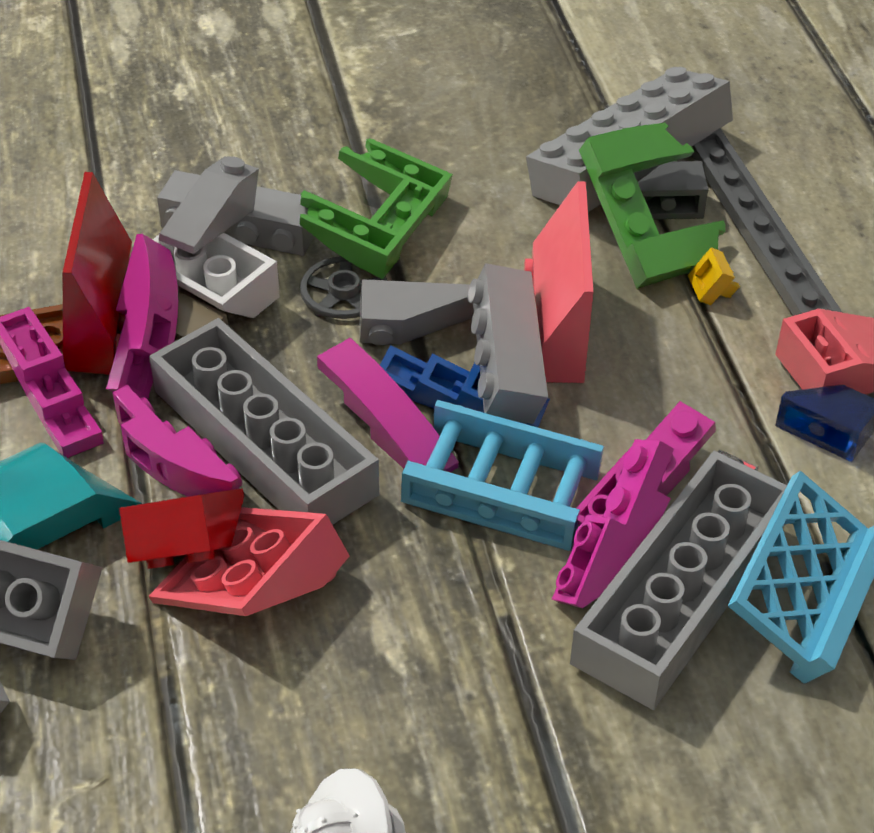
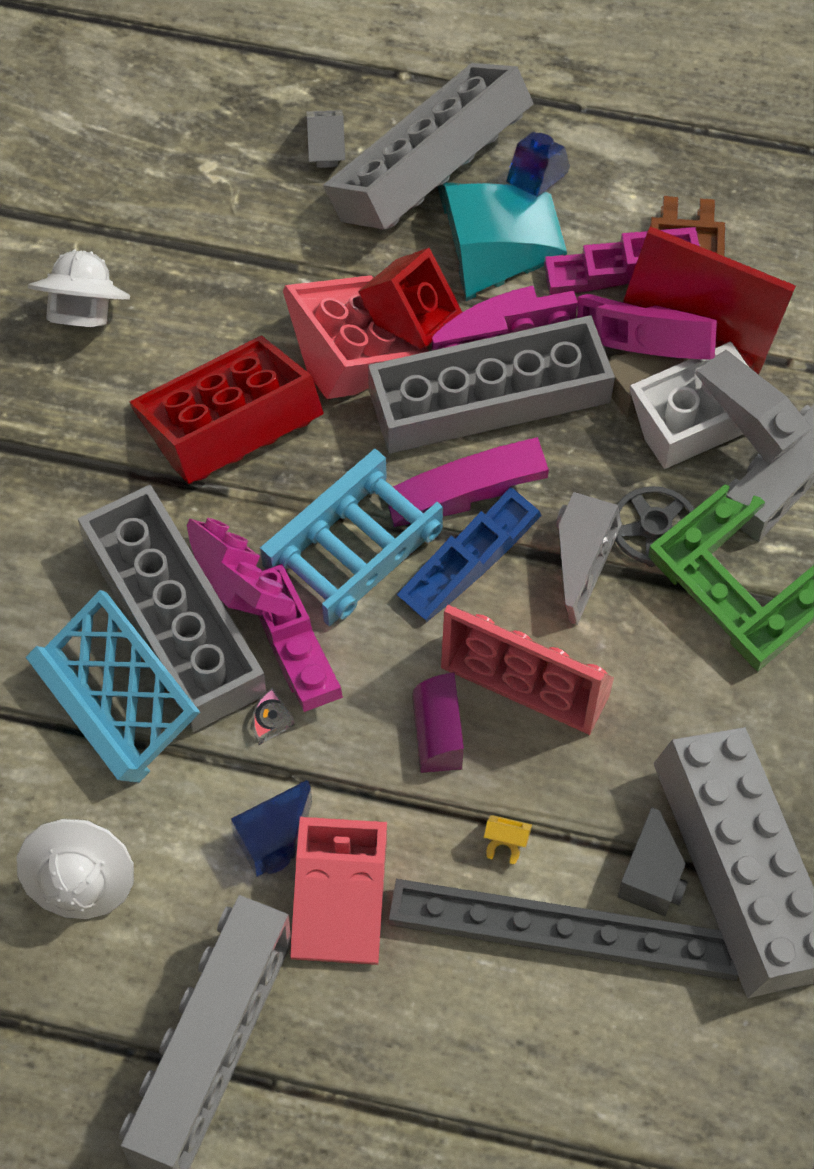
camera: 115 degrees right, 15 degrees up
light grey brick [468,263,548,424] -> none
bright green wedge [579,123,725,289] -> none
none -> red slope [129,335,324,484]
none -> magenta brick [412,672,464,773]

